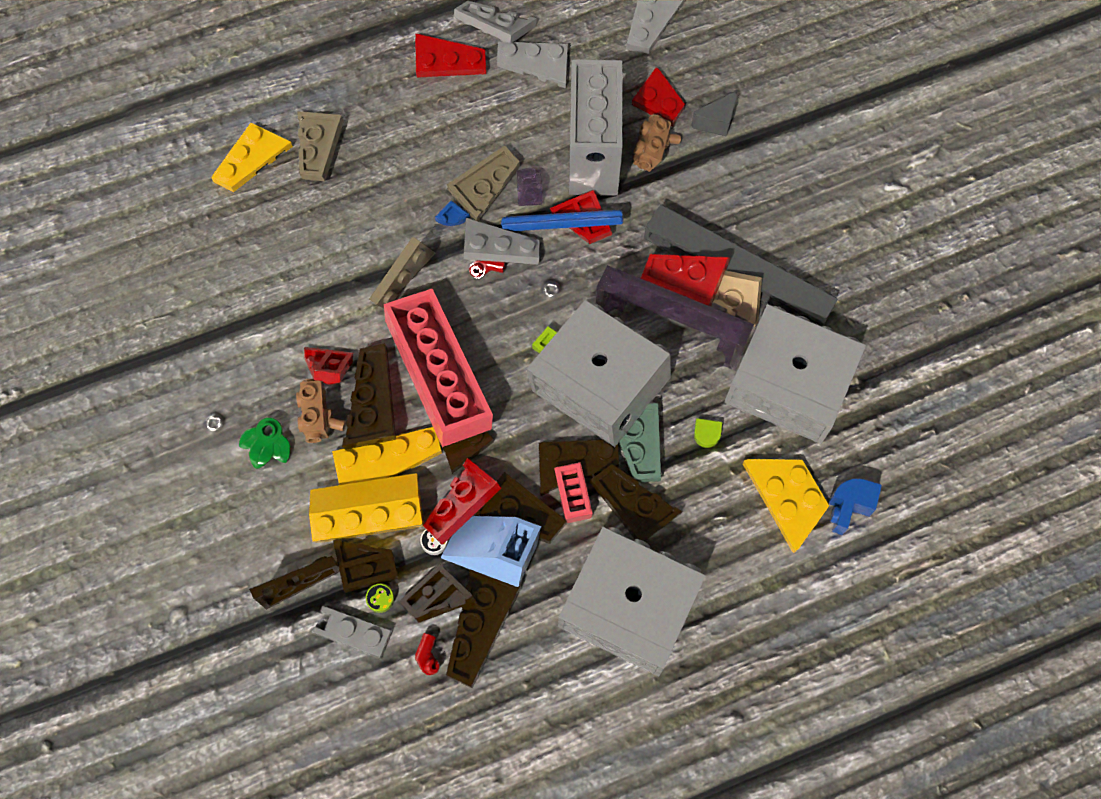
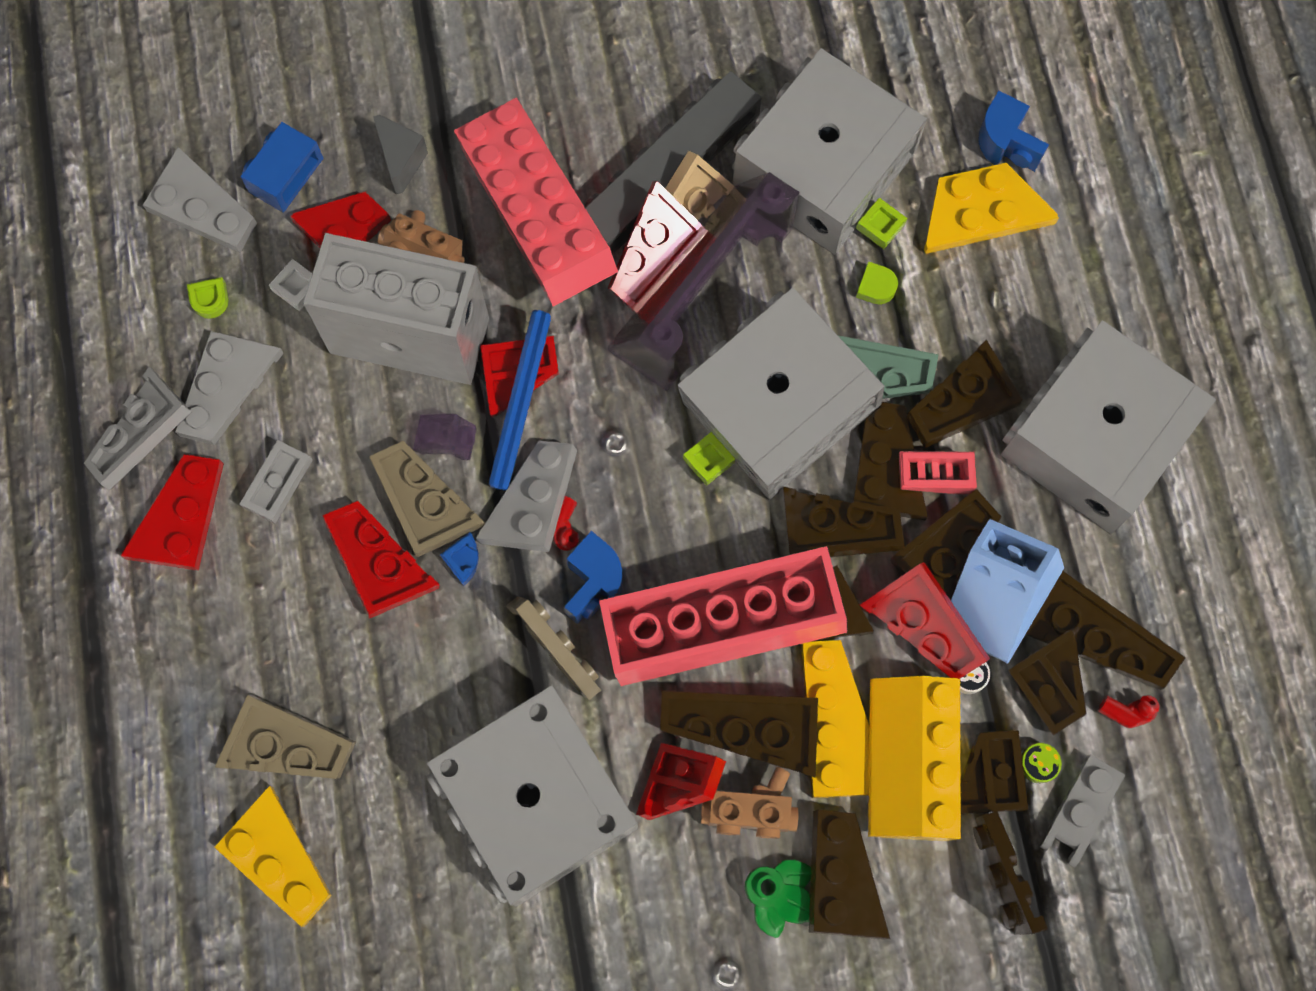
camera: 80 degrees left, 5 degrees up
none -> lime tile [187,277,229,319]
none -> blue piece [240,122,324,213]
none -> light grey plate [240,440,313,524]
none -> red wing [323,501,440,619]
none -> light grey gear [426,685,638,907]
none -> coral brick [454,97,618,306]
none -> blue brick [564,531,623,624]
none -> dark brown wing [783,487,904,557]
none -> dark brown wing [809,809,890,940]
none -> lime plate [856,197,908,249]

